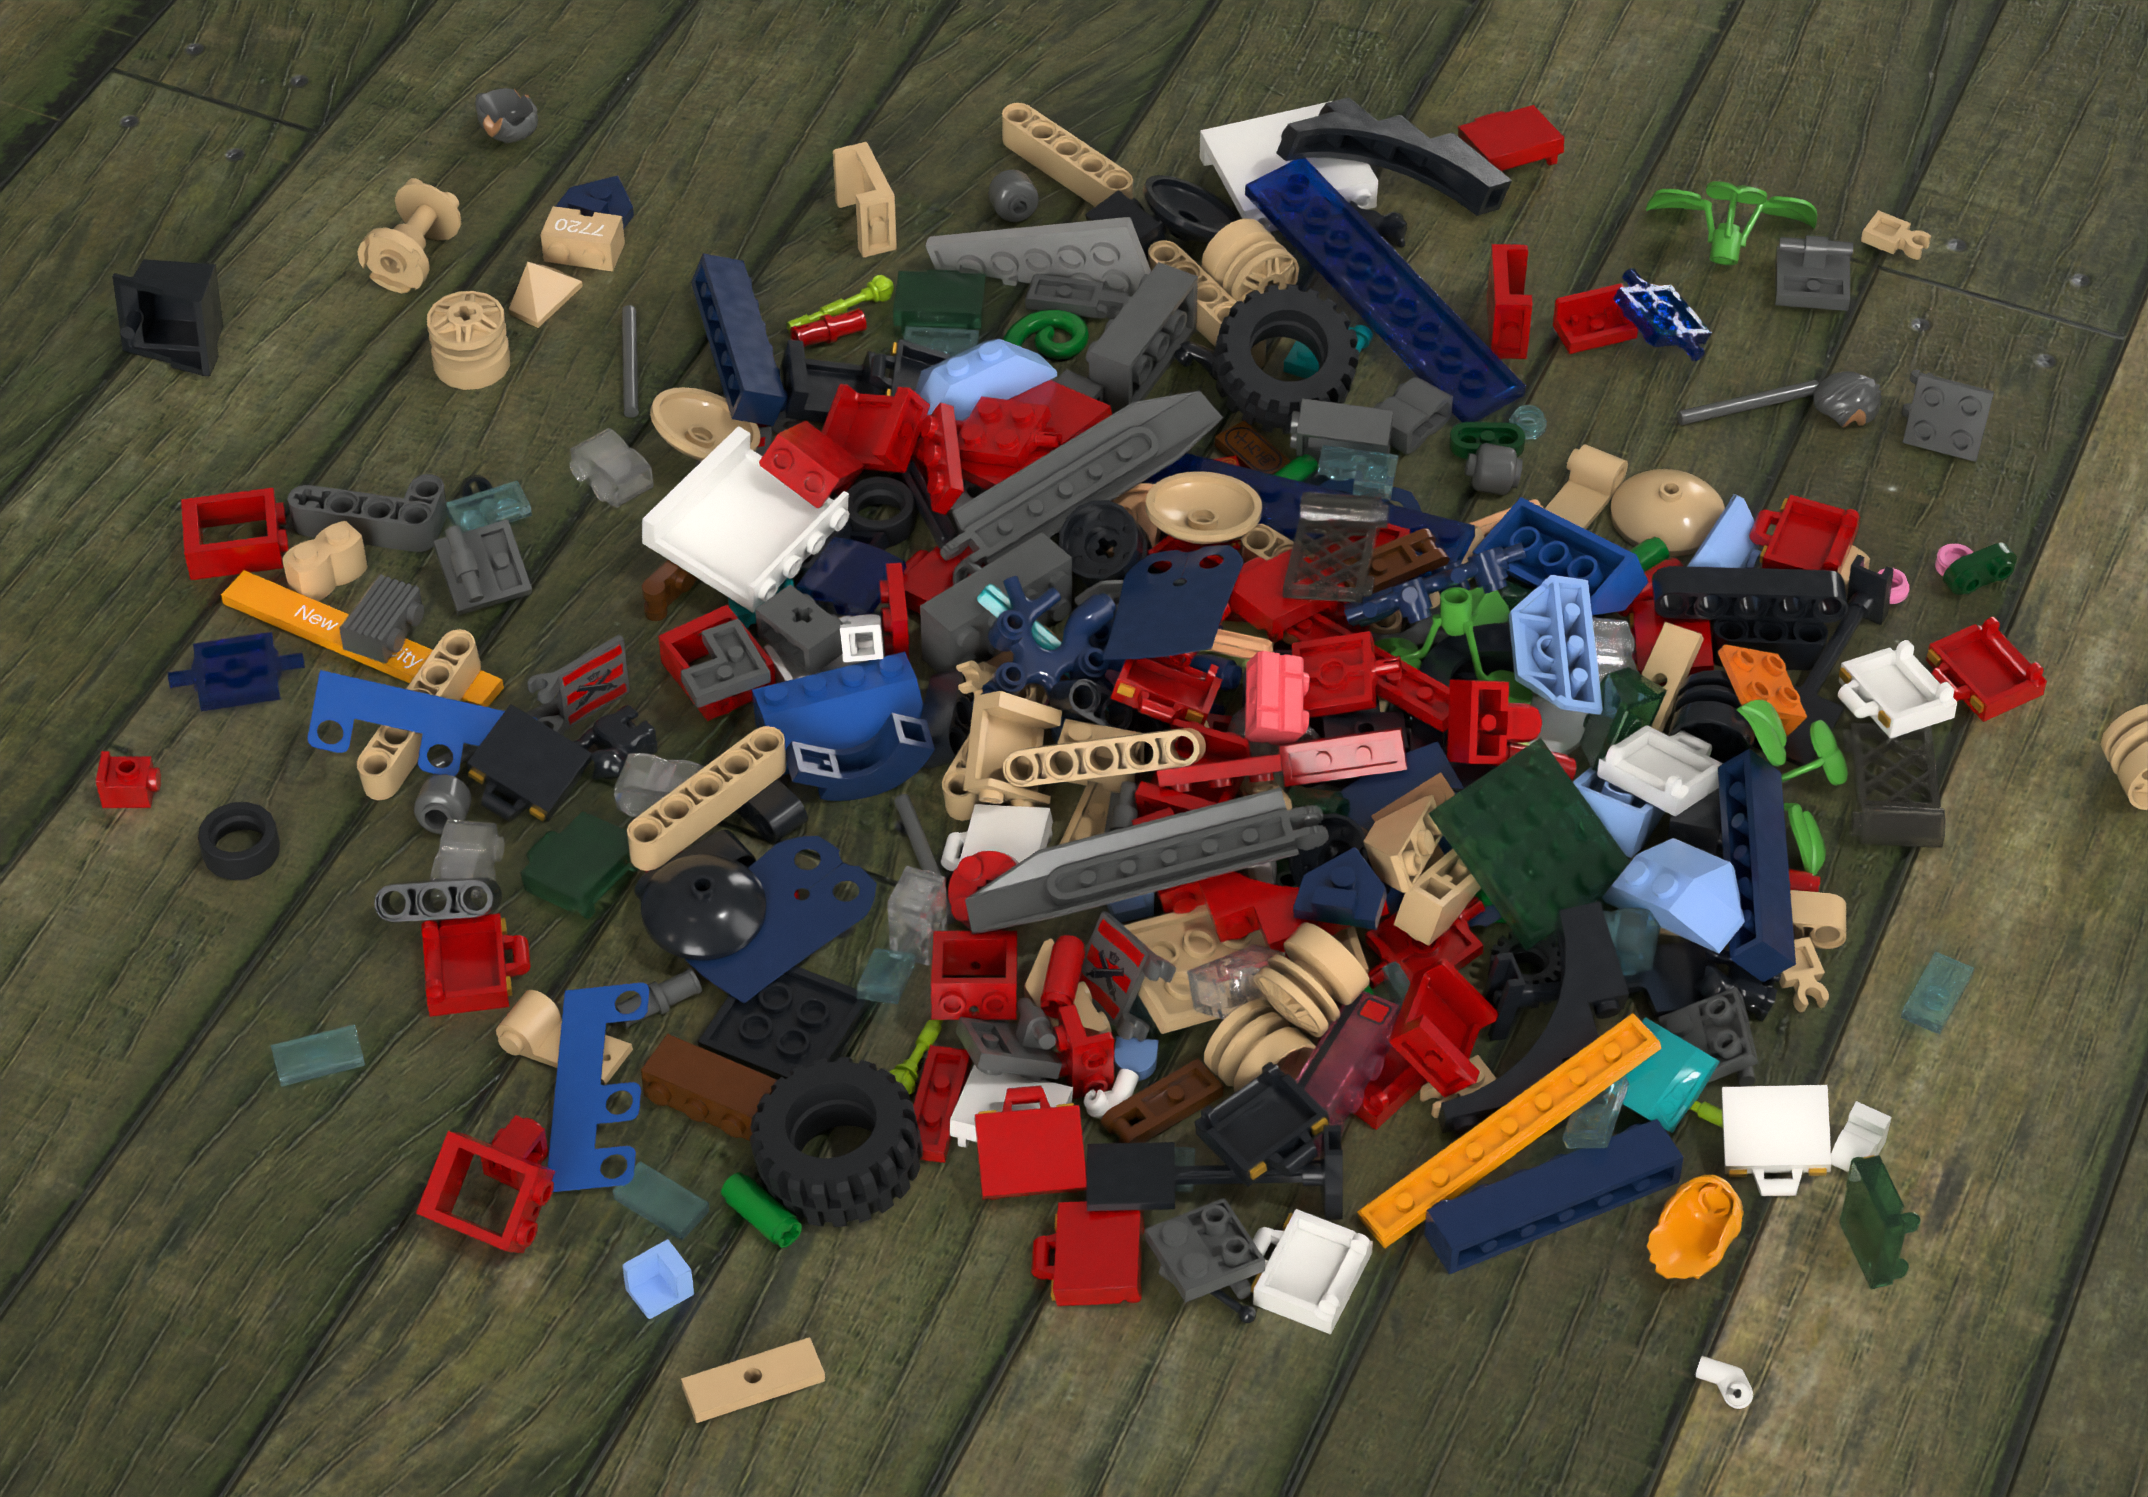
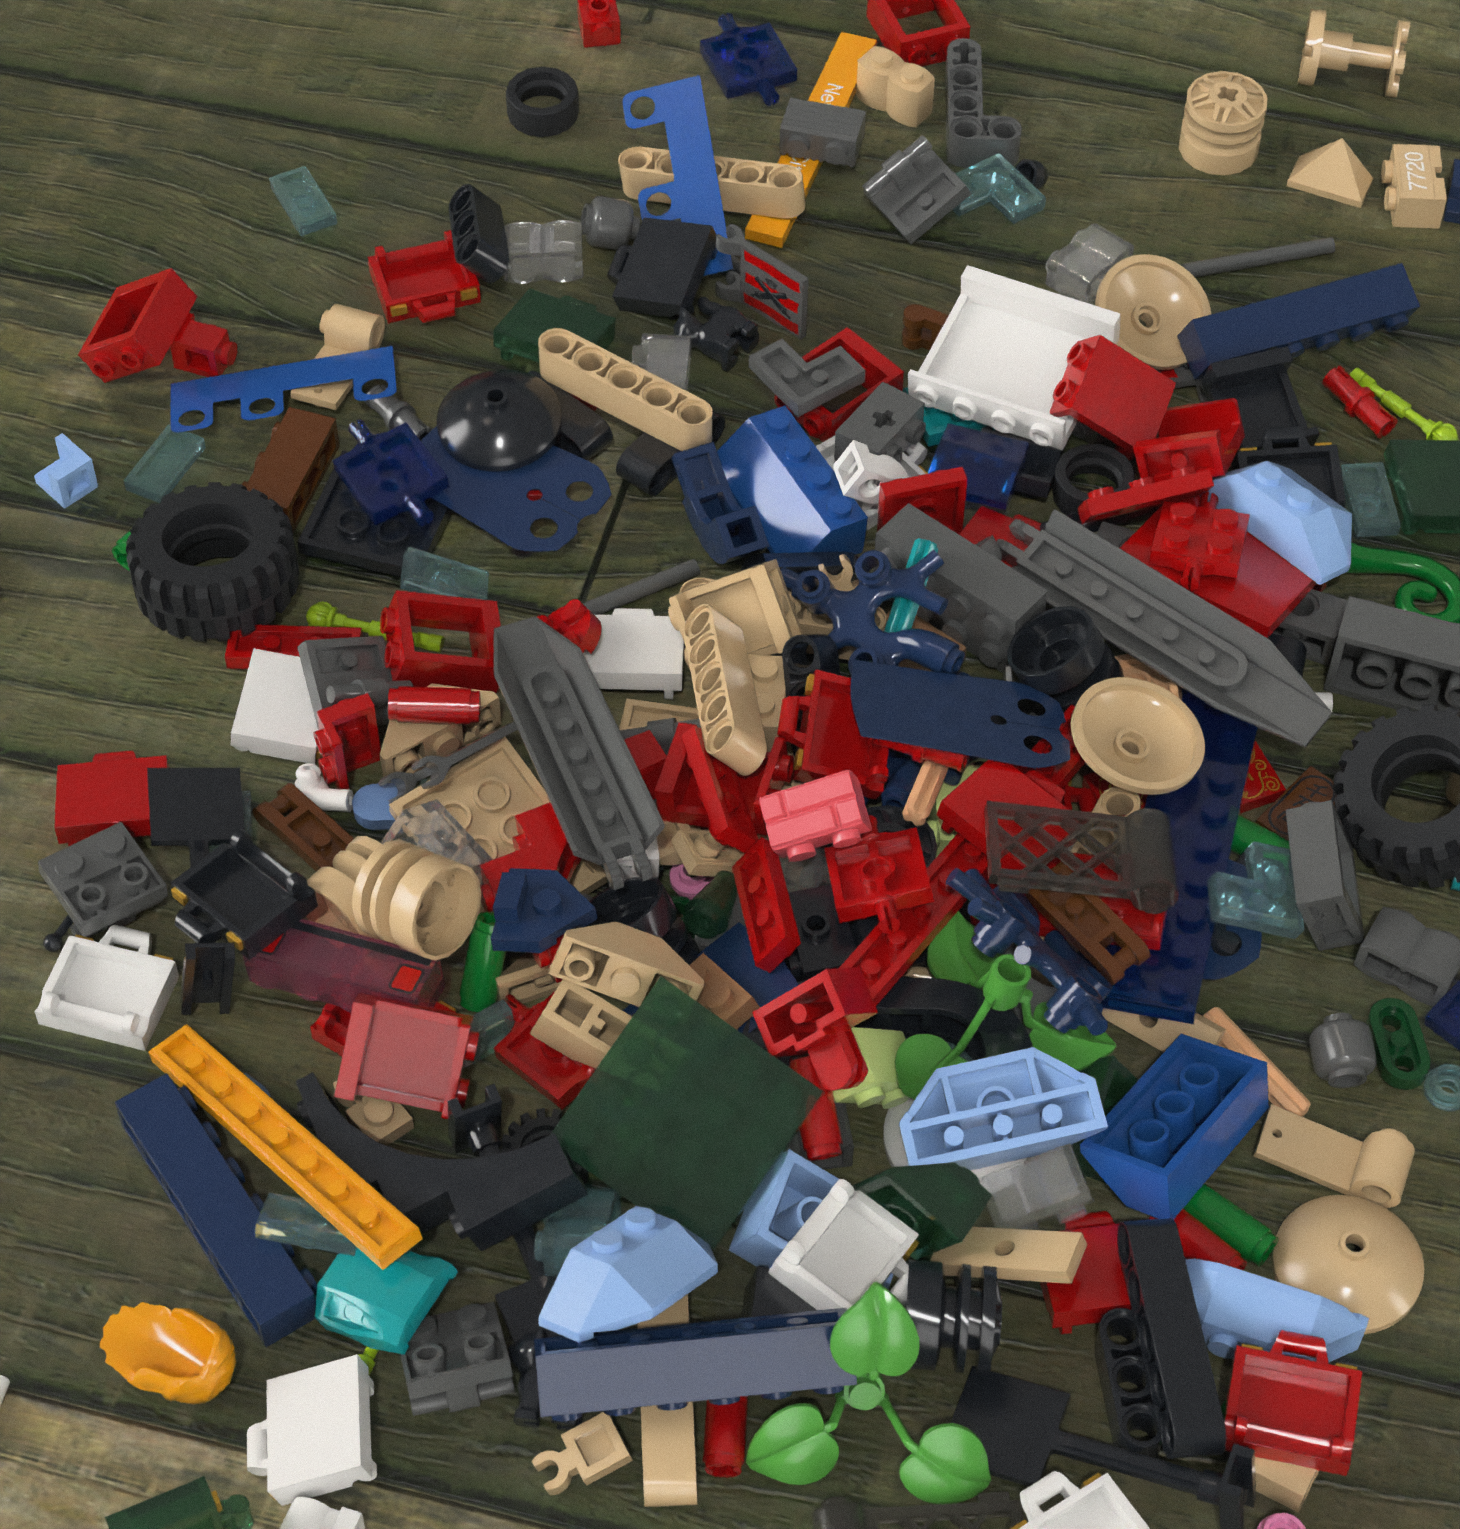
camera: 80 degrees right, 5 degrees up
clear brick [887,866,947,966] -> none
red piece [974,1085,1087,1200] -> none
orange bracket [1718,645,1807,737] -> none
none -> clear blue plate [332,420,450,526]

